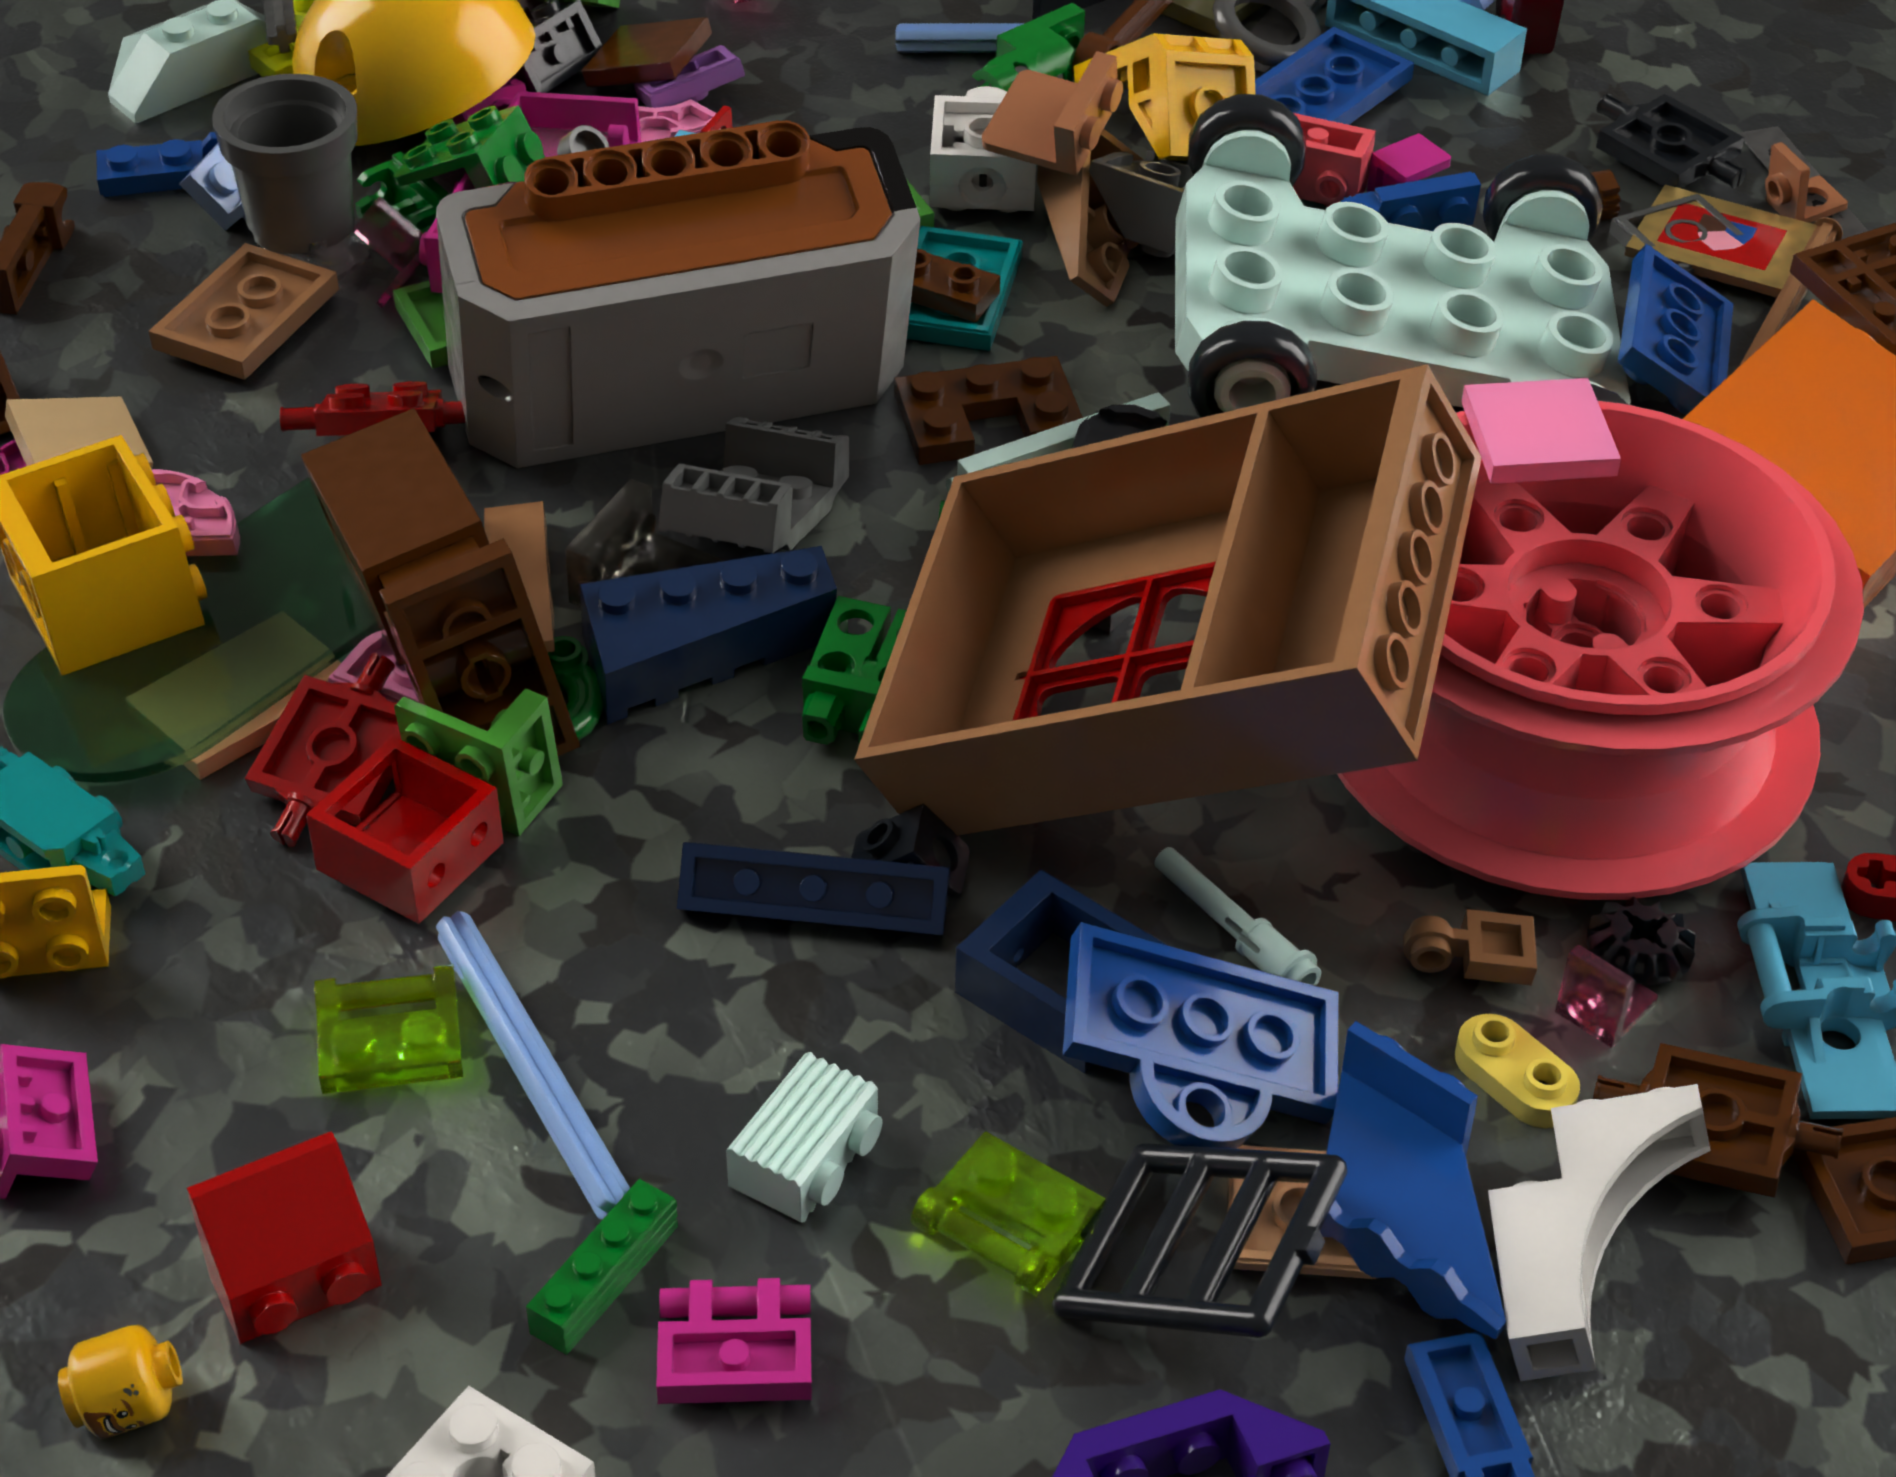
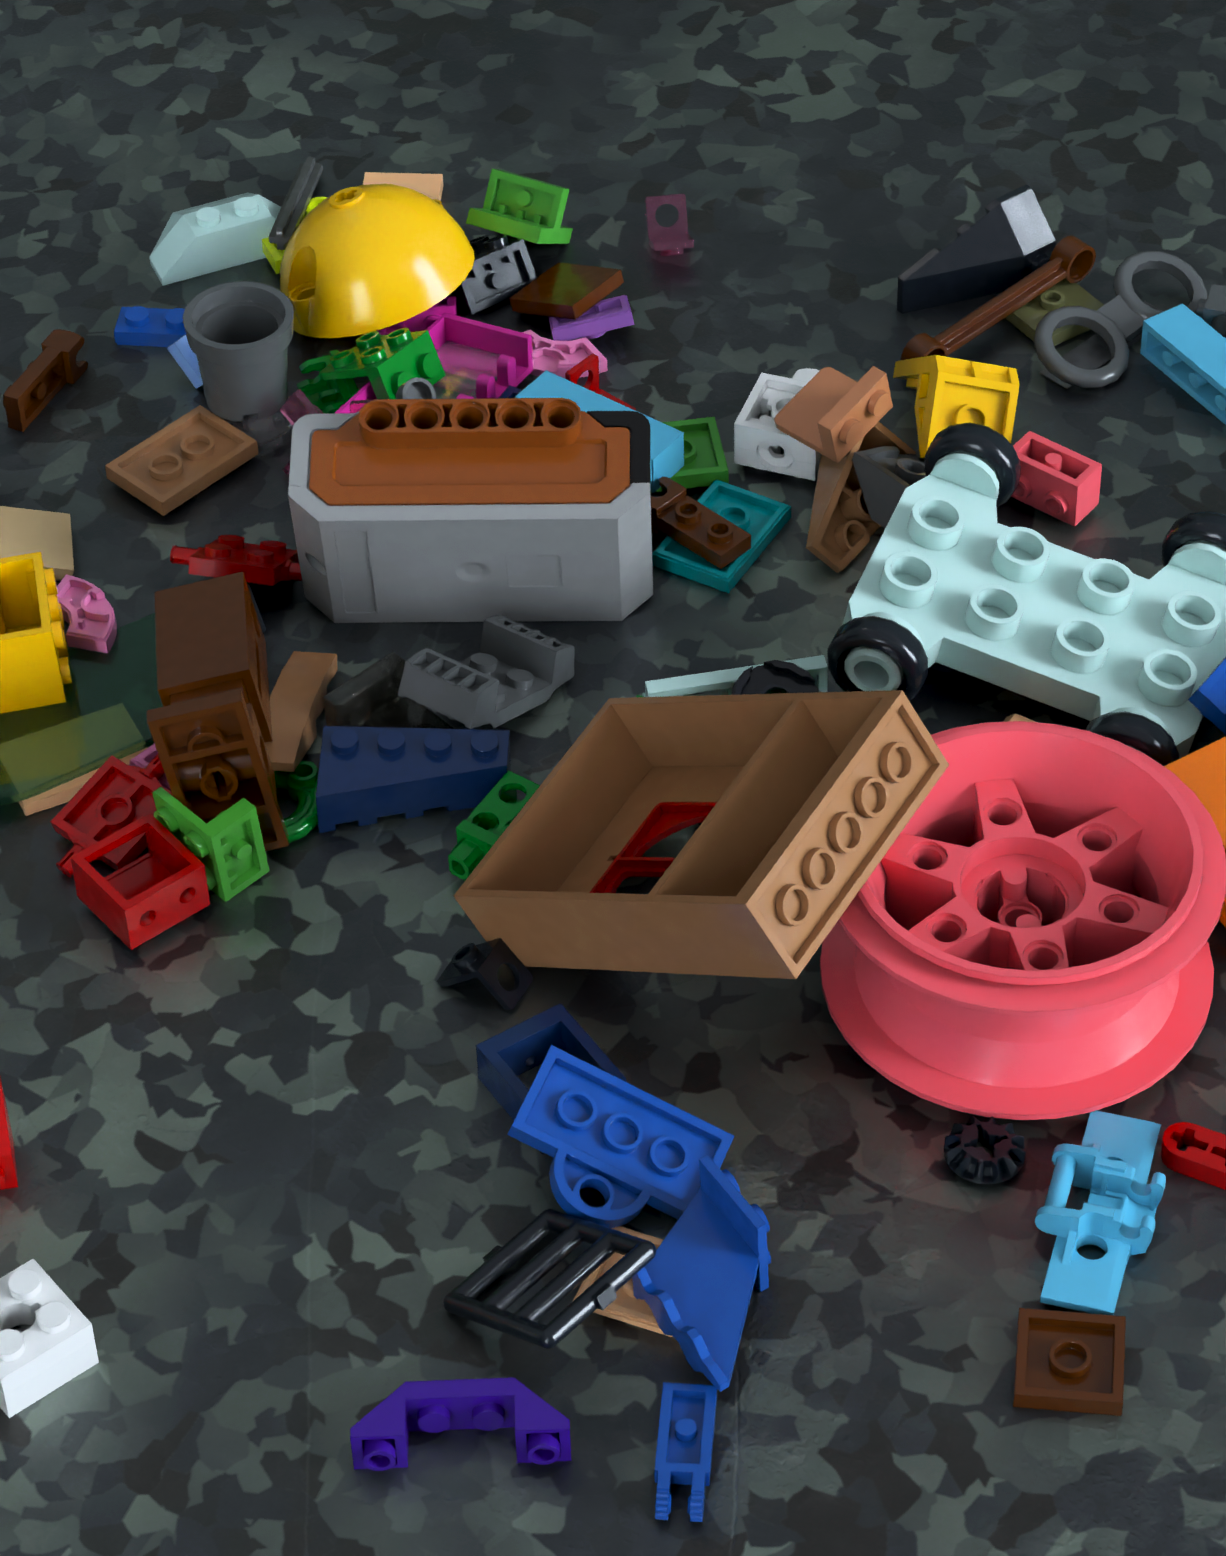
camera: 20 degrees right, 0 degrees up
clear neon green plate [314,964,464,1094] -> none
light blue axle [436,911,630,1220] -> none
green piece [526,1179,678,1355] -> none
dark pink plate [656,1278,812,1404] -> none
dark blue plate [677,842,951,935] -> none
light aqua brick [726,1052,882,1223] -> none
reddish brown plate [894,356,1083,465] -> none
light blue axle [895,23,1024,53] -> none
clear neon green plate [910,1131,1105,1296] -> none
green plate [972,3,1085,92] -> none
light aqua pin [1154,847,1321,986] -> none
blue plate [1255,26,1414,125] -> none
blue hinge [1340,171,1481,231] -> none
dark pink panel [1366,133,1451,192] -> none
medium nougat plate [1403,909,1538,986] -> none
light yellow plate [1455,1014,1580,1128] -> none
bright pink tile [1461,378,1621,484] -> none
white arch [1488,1084,1711,1381] -> none
clear pink bracket [1555,945,1658,1048] -> none
reddish brown plate [1593,1043,1844,1198] -> none

